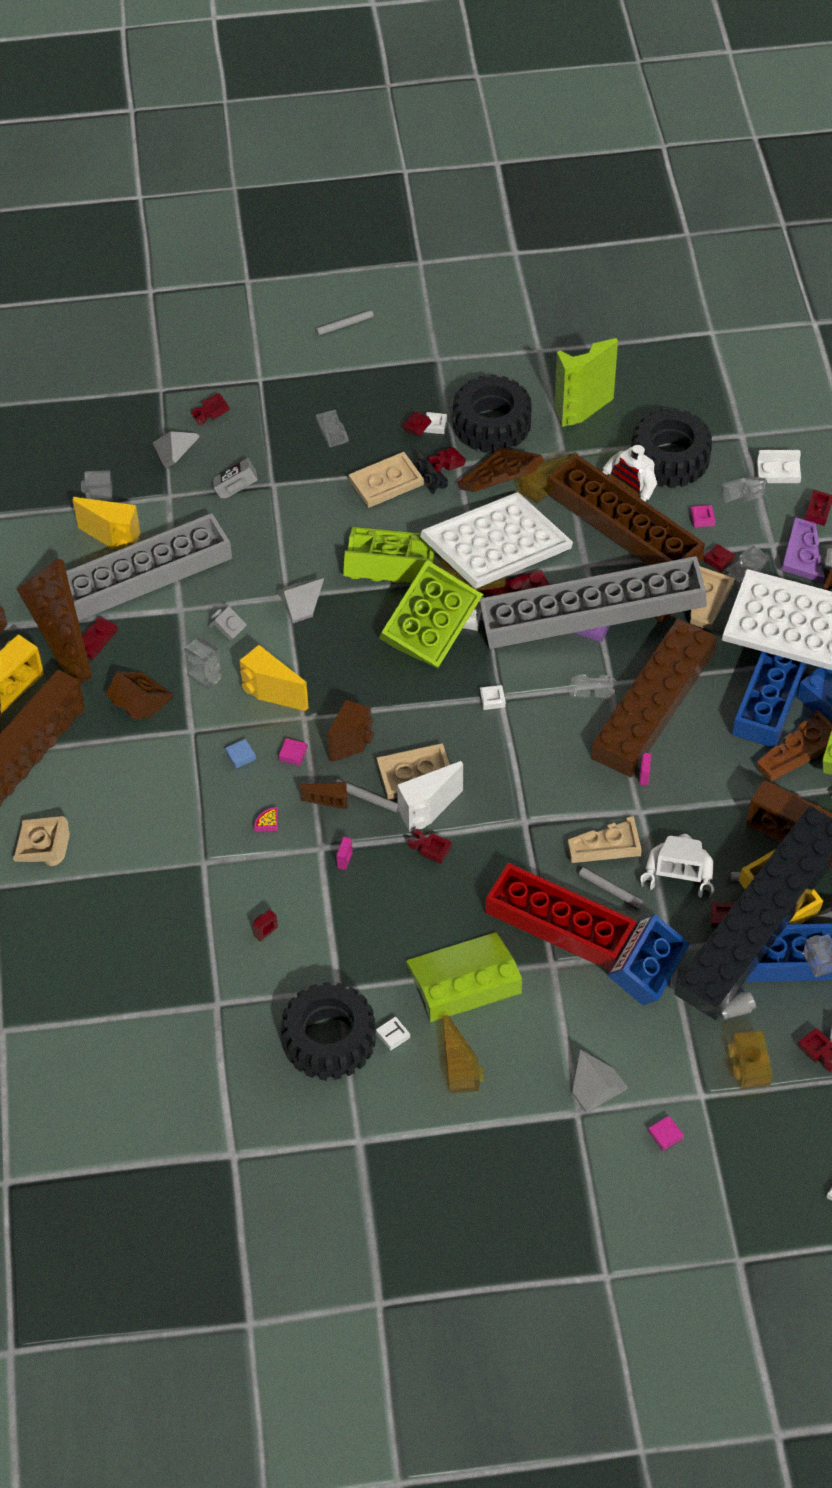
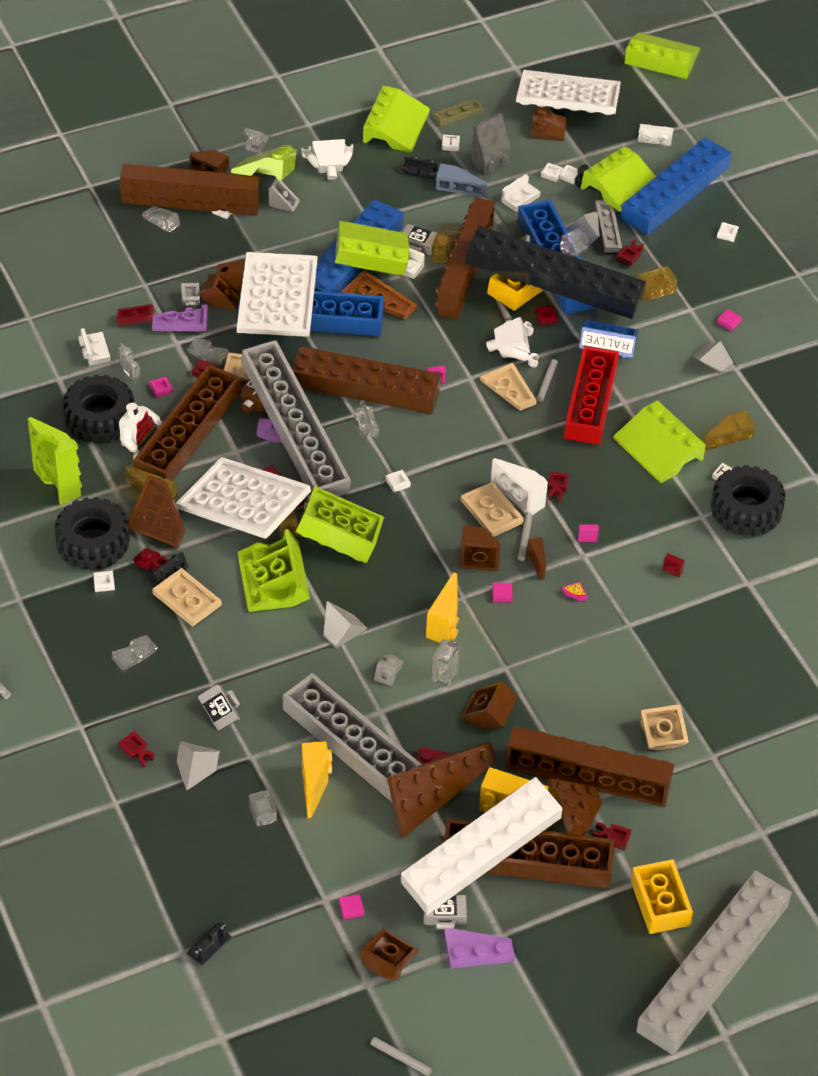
camera: 110 degrees left, 5 degrees down
medium blue tile [225,739,256,768] -> none
dark red plate [402,411,432,437] -> none

